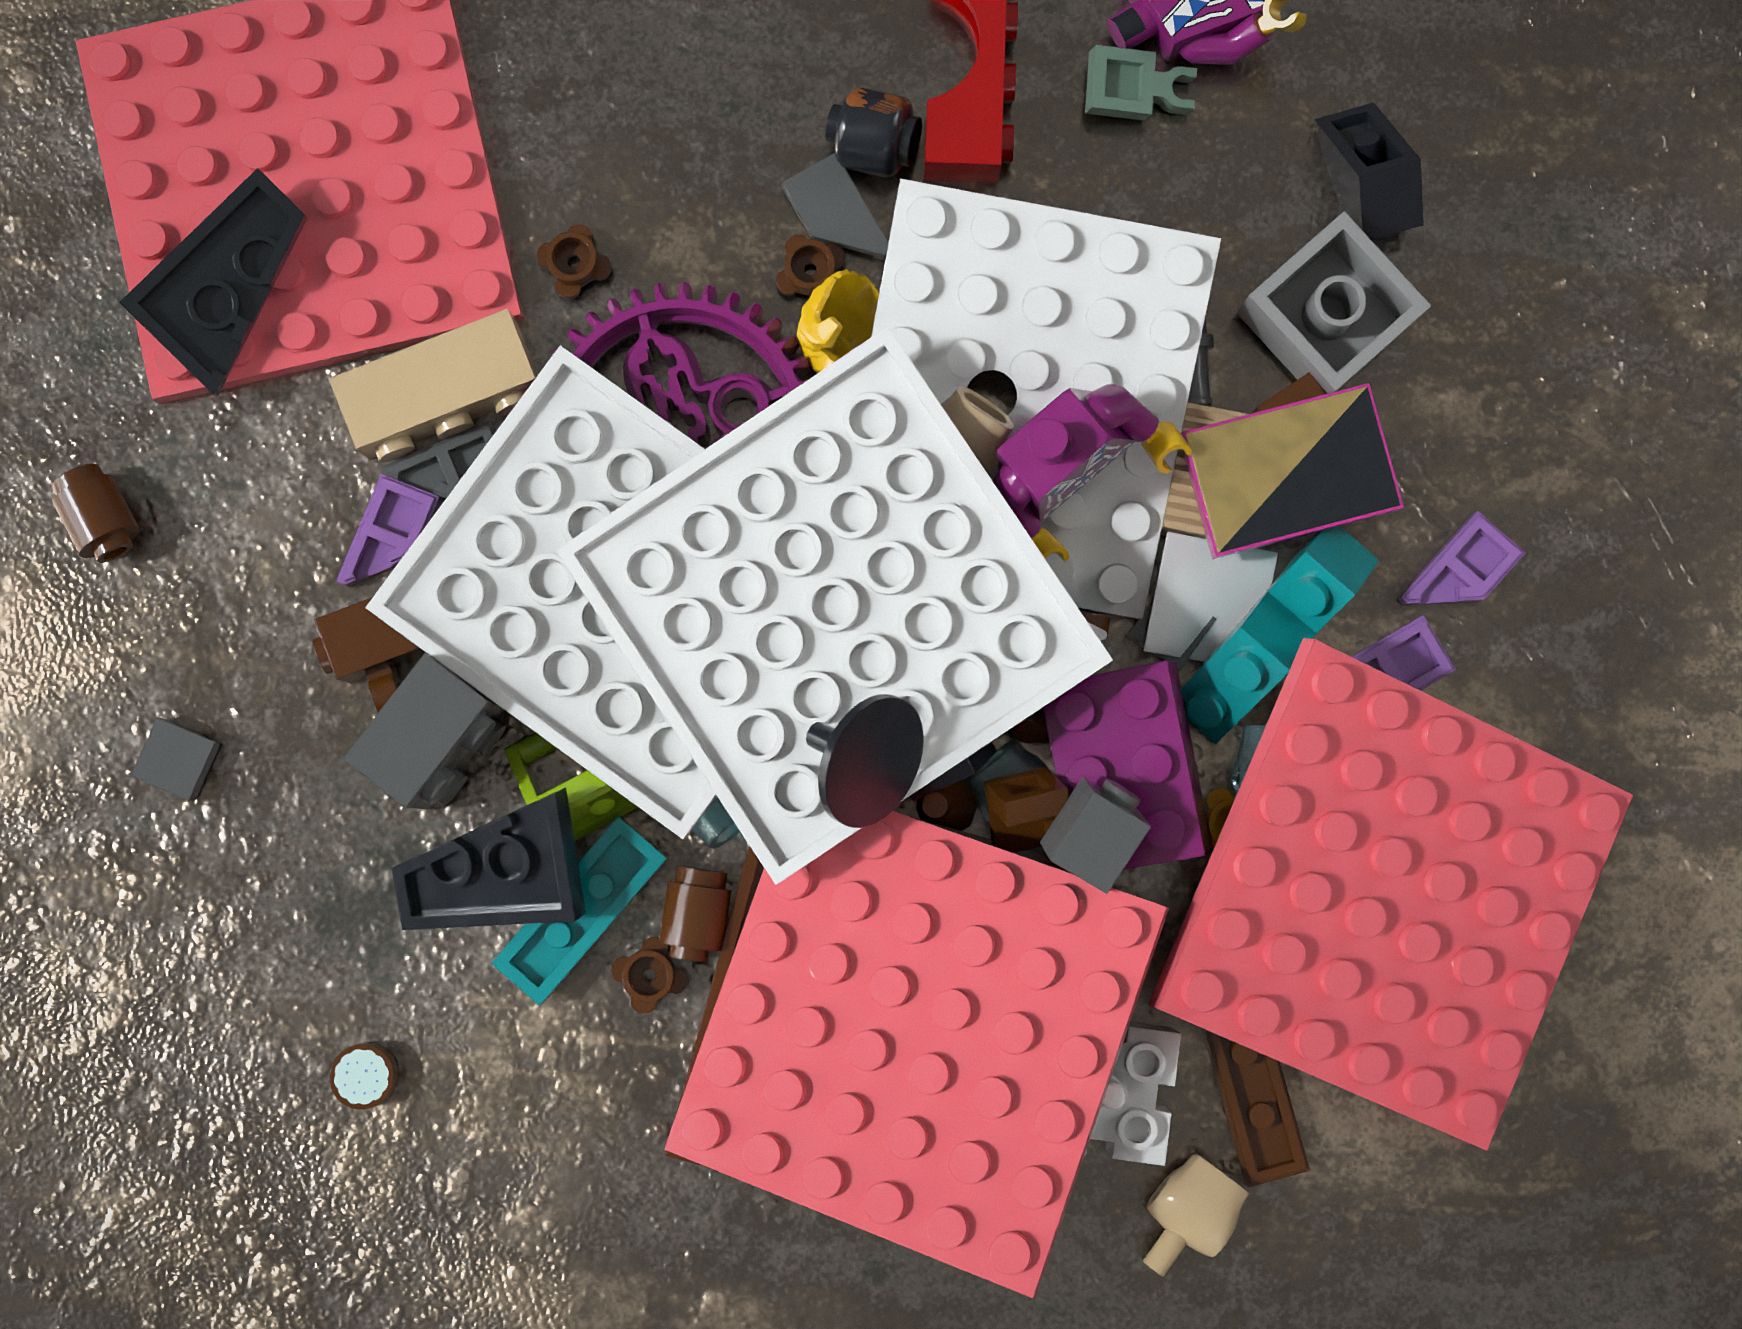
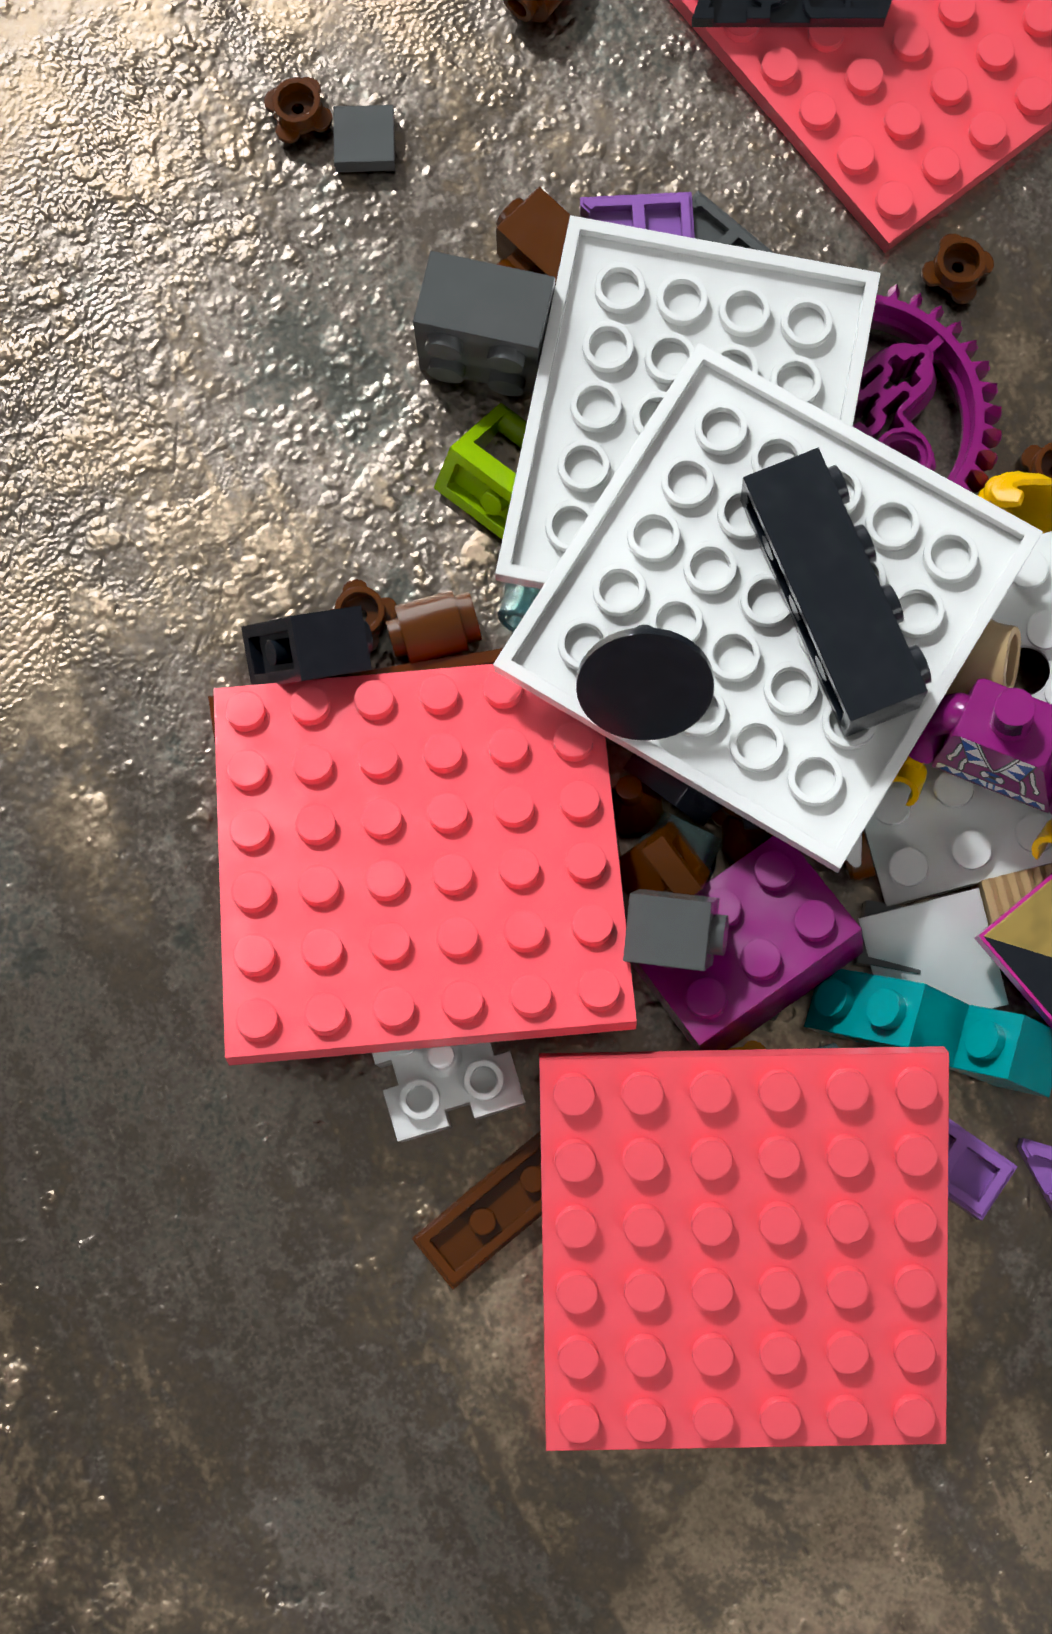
camera: 65 degrees right, 5 degrees down
tan brick [329,308,538,462] -> none
light aqua tile [329,1042,398,1109] -> none
black wing [391,787,586,930] -> none
teal plate [491,816,669,1006] -> none
tan piece [1143,1152,1250,1277] -> none
none -> black slope [241,605,373,685]
none -> reddish brown plate [264,77,333,144]
none -> black brick [740,447,931,738]

